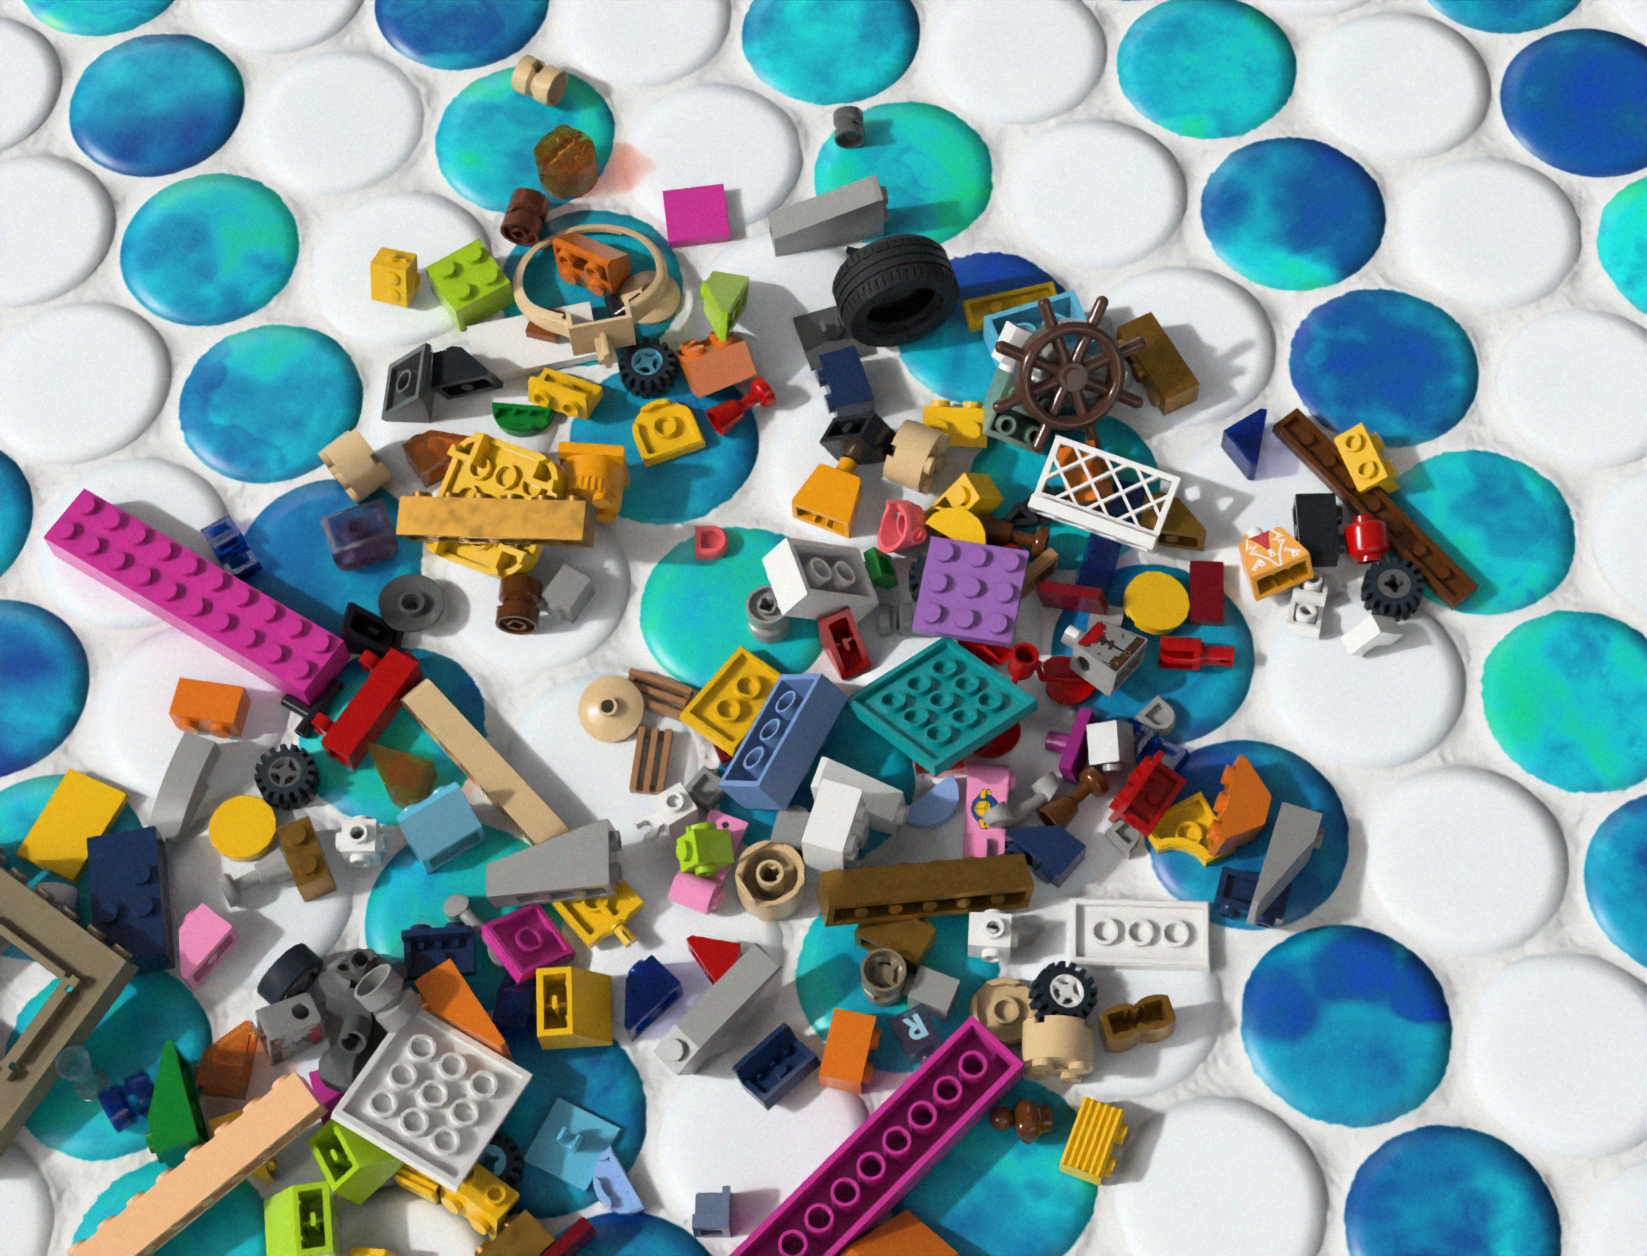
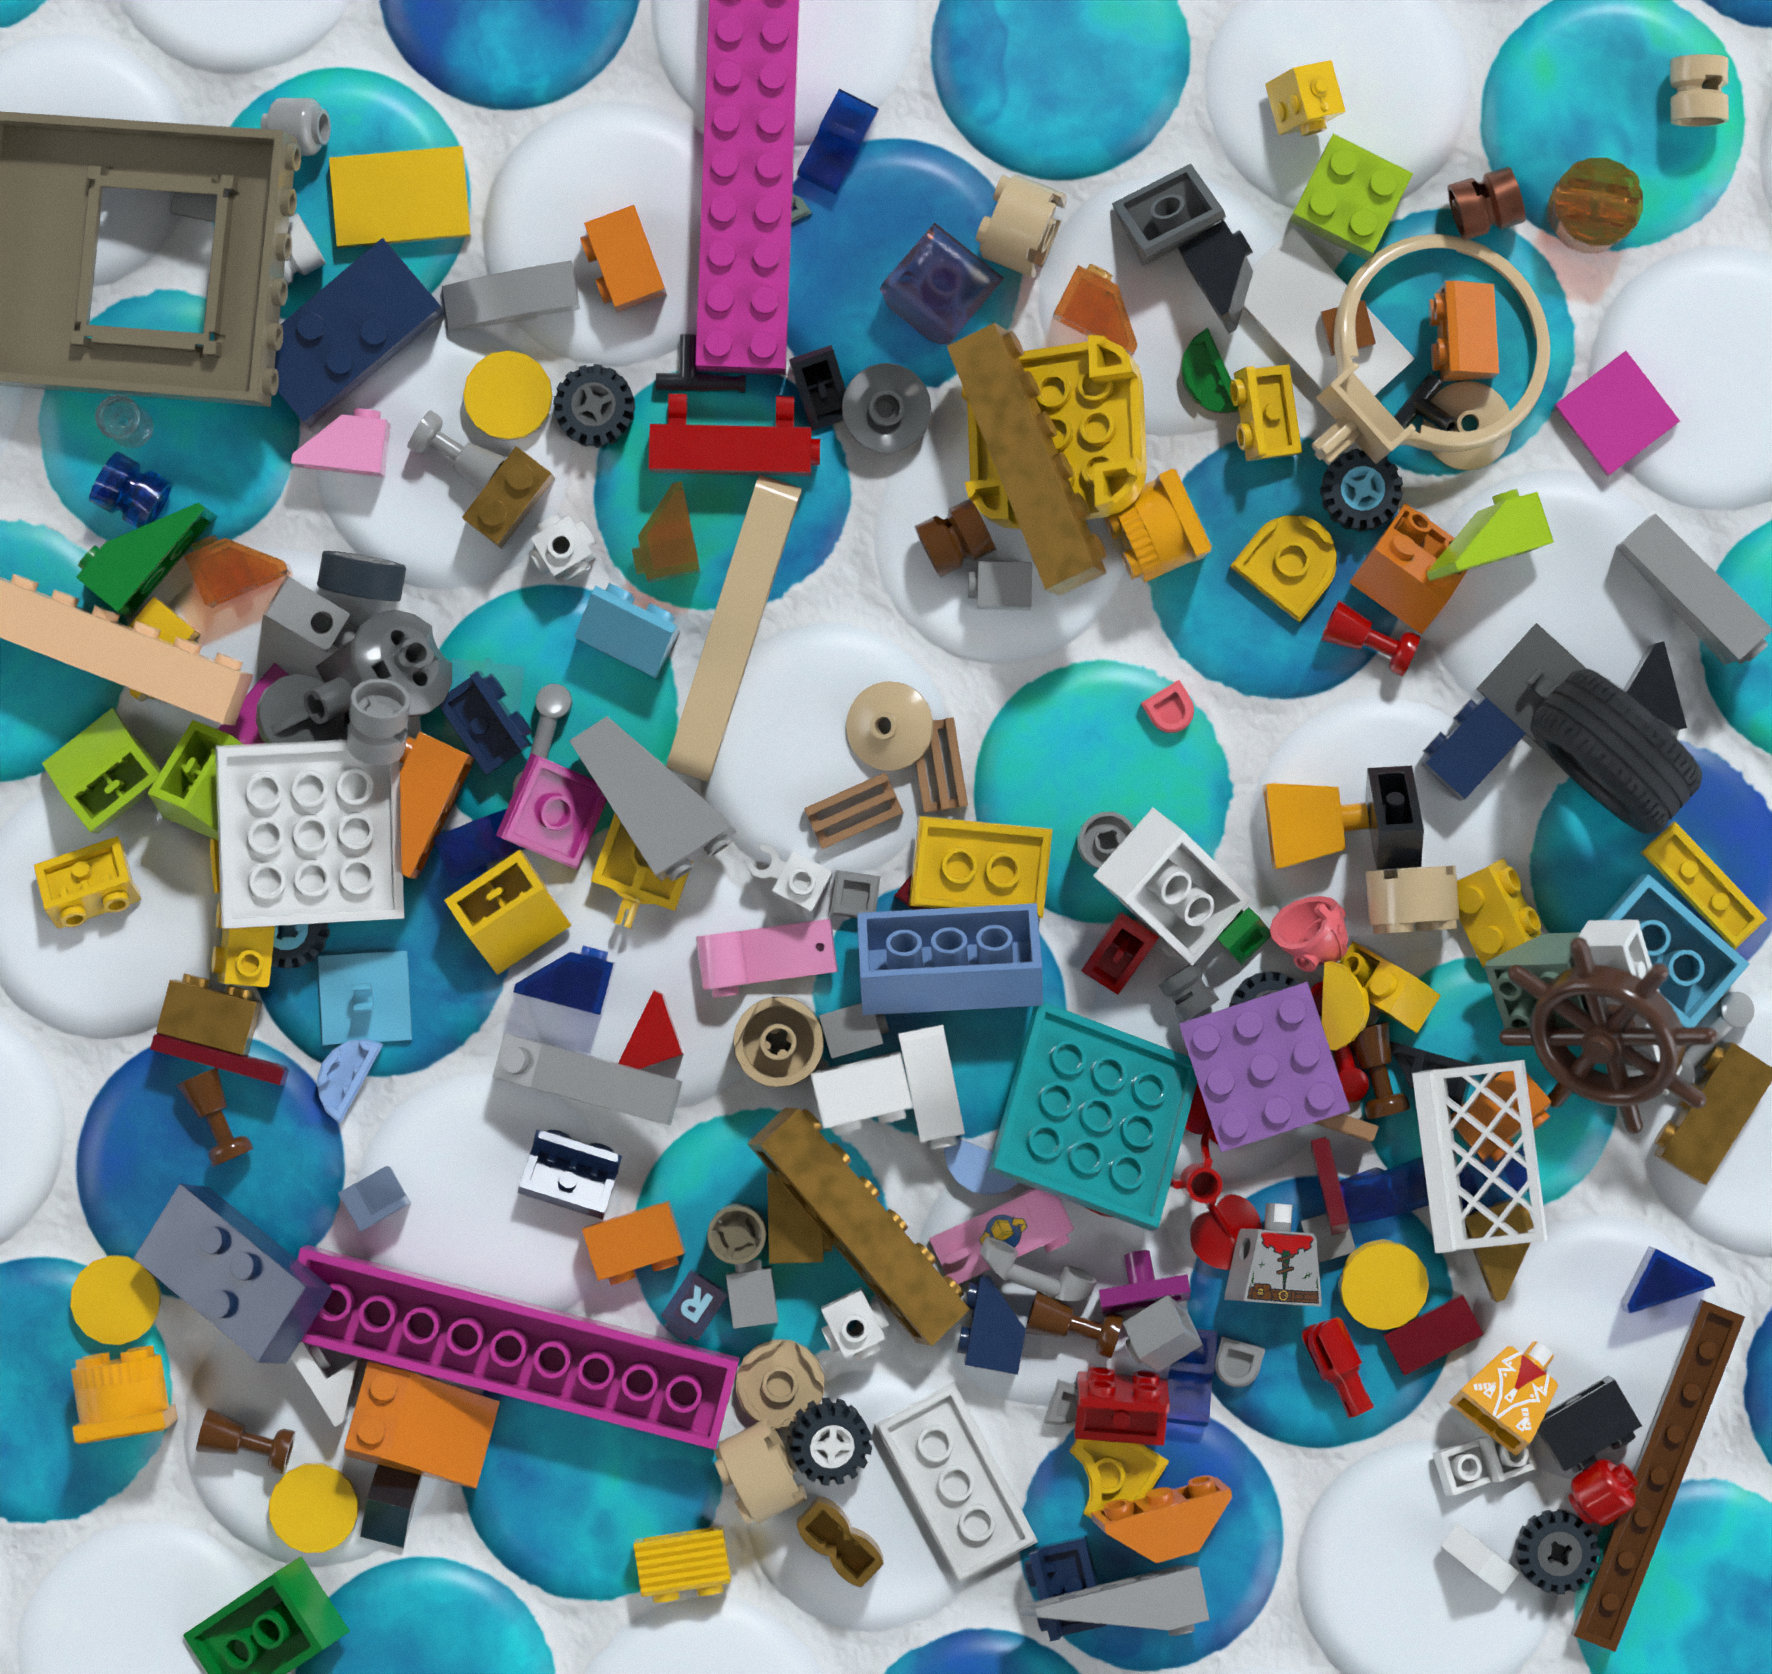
camera: 50 degrees right, 25 degrees up
lime brick [676,822,734,877] -> none
reddish brown animal [989,1099,1052,1145] -> none
yellow bracket [1334,423,1400,494] -> none

